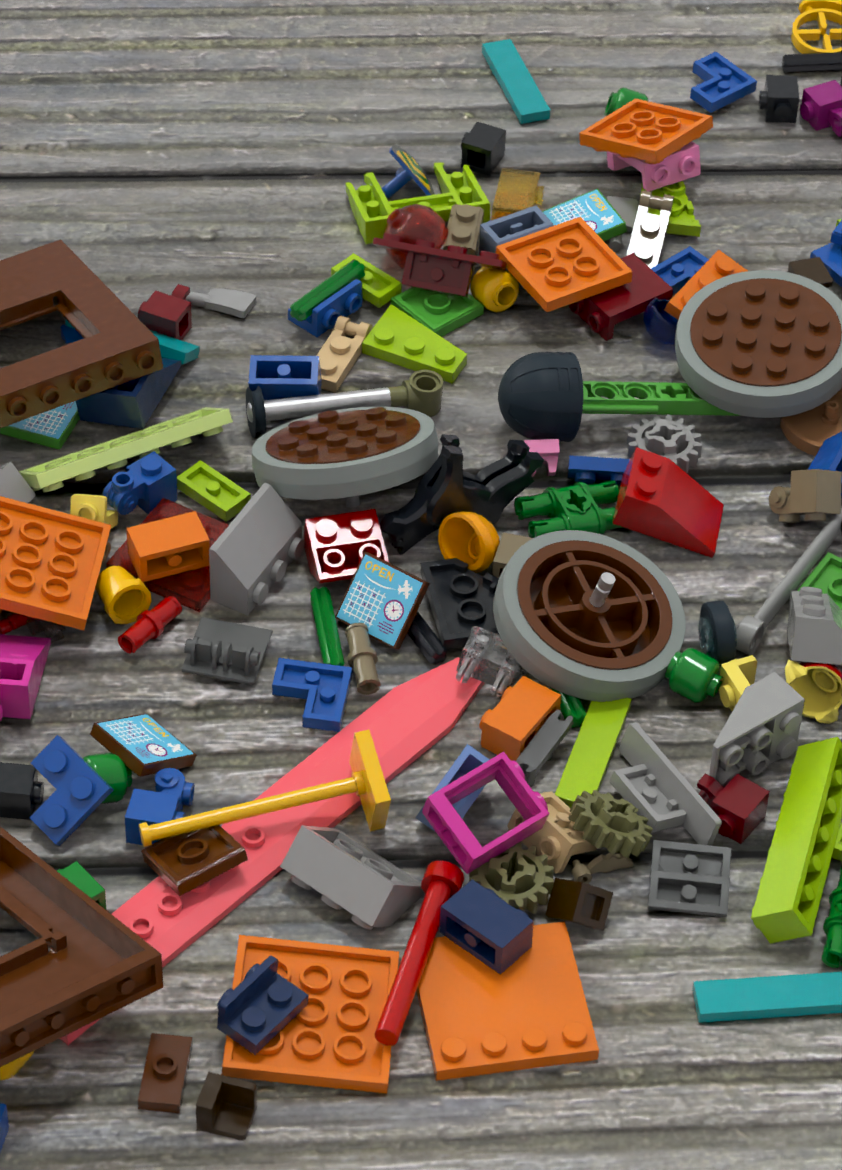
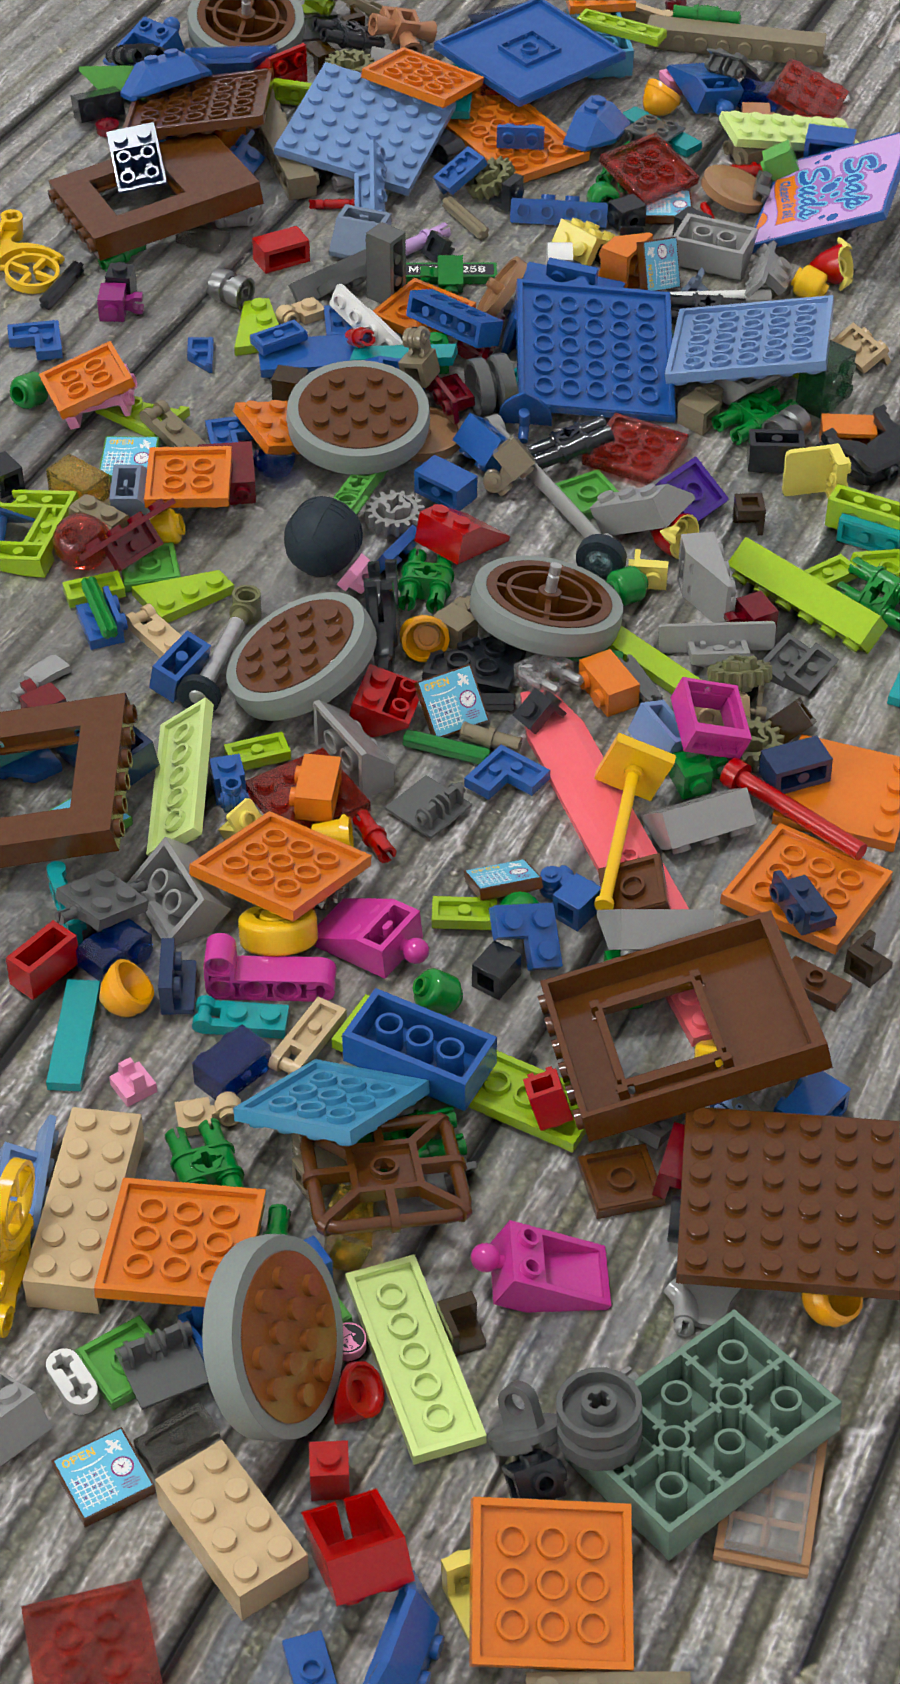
camera: 60 degrees left, 0 degrees up
black brick [759,75,799,123] -> none
none -> blue tile [187,337,214,373]
none -> blue brick [414,455,478,511]
none -> lime plate [432,896,497,930]
none -> black bracket [513,688,567,734]
none -> light grey slope [597,909,714,956]
none -> green brick [669,750,728,800]

